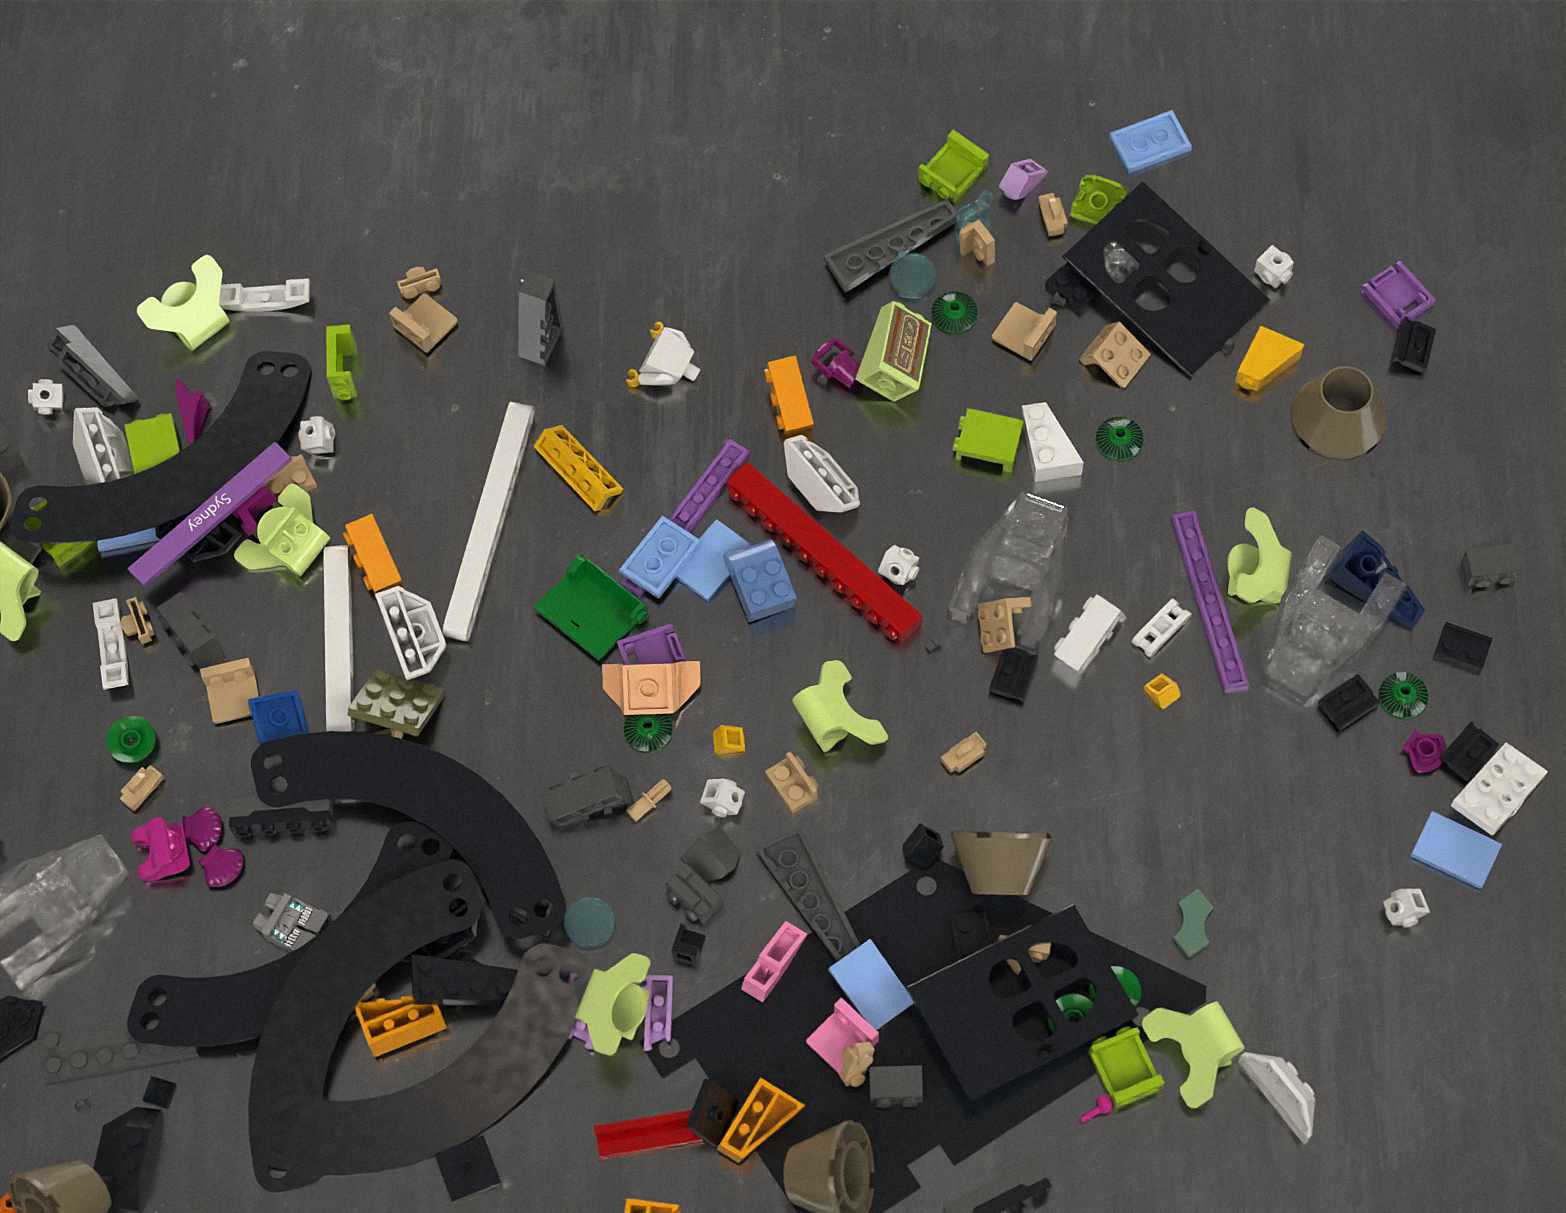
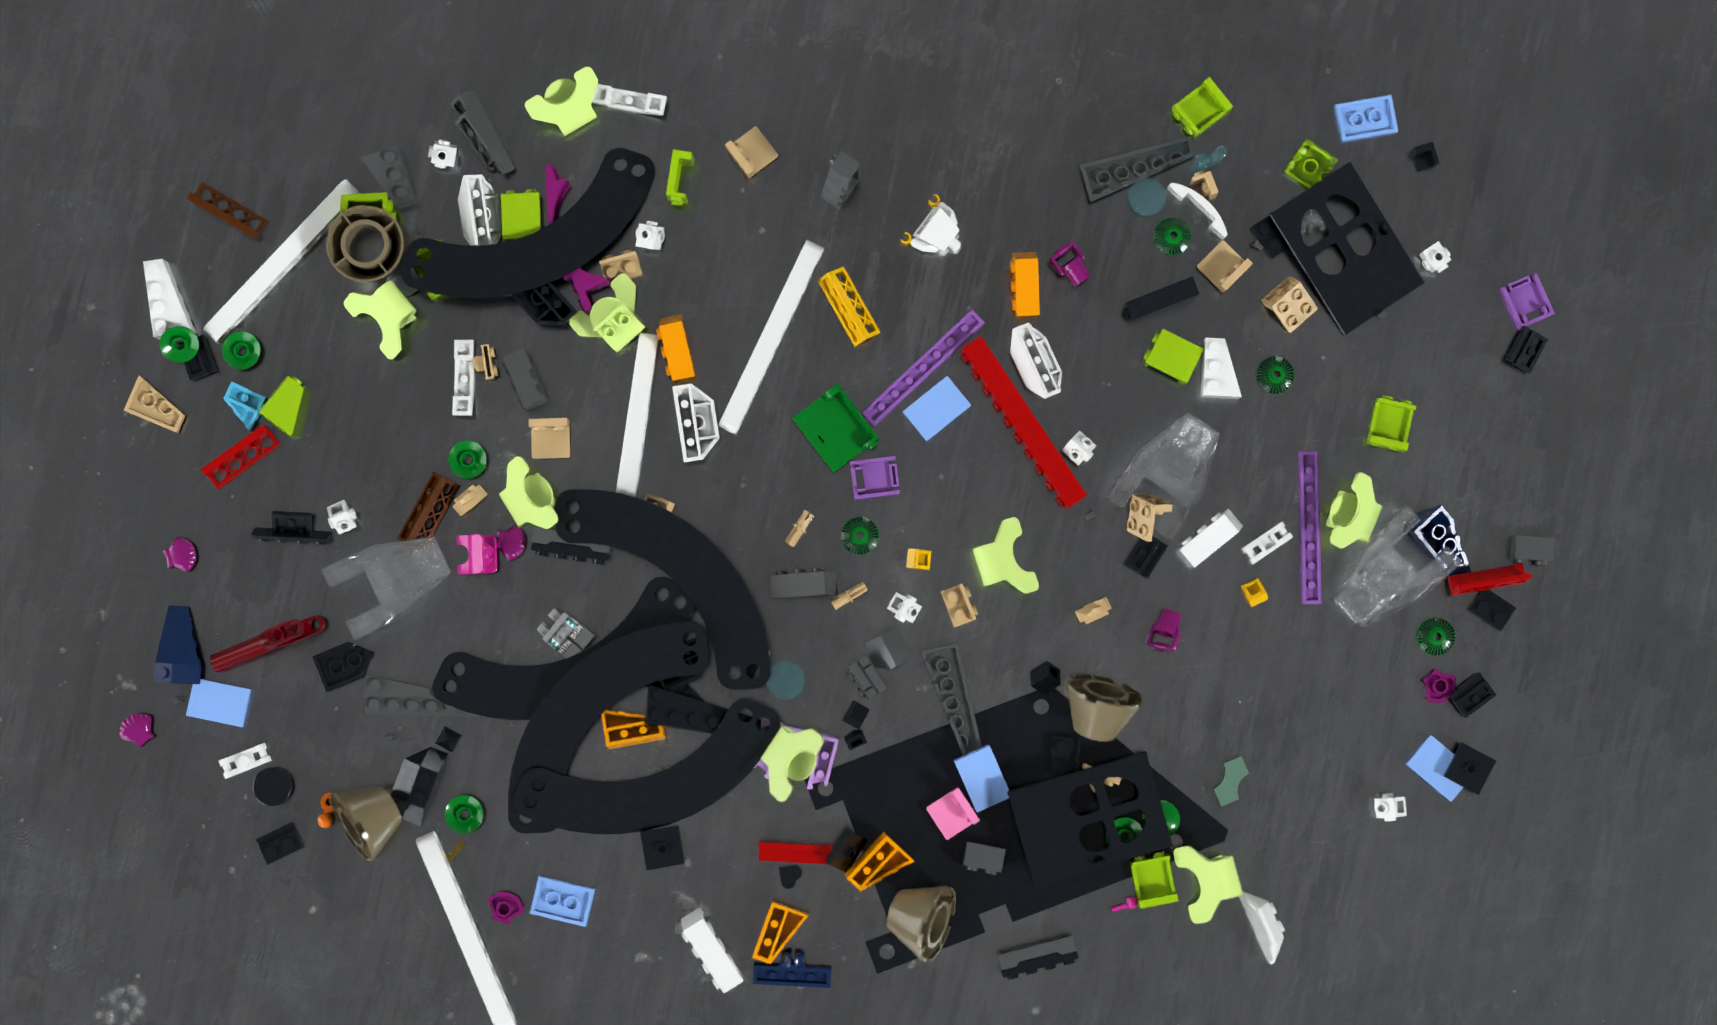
camera: 10 degrees right, 20 degrees up
medium lavender tile [127,442,292,587] -> none
magenta animal [198,844,243,887] -> none
blue tile [248,690,309,746] -> none
olive plate [347,669,445,737] -> none
tan piece [397,267,442,299] -> none
light nougat piece [602,661,701,715] -> none
light blue tile [619,515,702,599] -> none
medium blue brick [723,539,797,622] -> none
bright pink slope [741,921,807,1002] -> none
tan piece [839,1042,875,1087] -> none
slope [855,301,932,402] -> none
lavender slope [998,159,1048,200] -> none
tan piece [1038,193,1067,236] -> none
yellow slope [1235,326,1305,391] -> none
dark tan cone [1291,366,1388,459] -> none
black plate [1318,674,1381,731] -> none
white plate [1451,743,1548,836] -> none
none -> reddish brown fence [397,471,460,552]
none -> green dish [445,795,484,834]
none -> yellowish green piece [499,456,558,529]
none -> black tile [779,865,802,889]
none -> tan axle [785,510,814,547]
none -> black slope [844,730,867,750]
none -> black slope [1123,276,1199,323]
none -> magenta piece [1147,609,1182,652]
none -> white slope [1167,183,1227,240]
none -> lime panel [1366,395,1416,452]
none -> black panel [1411,142,1439,172]
none -> black plate [1443,742,1496,795]
none -> red fence [1447,563,1532,596]

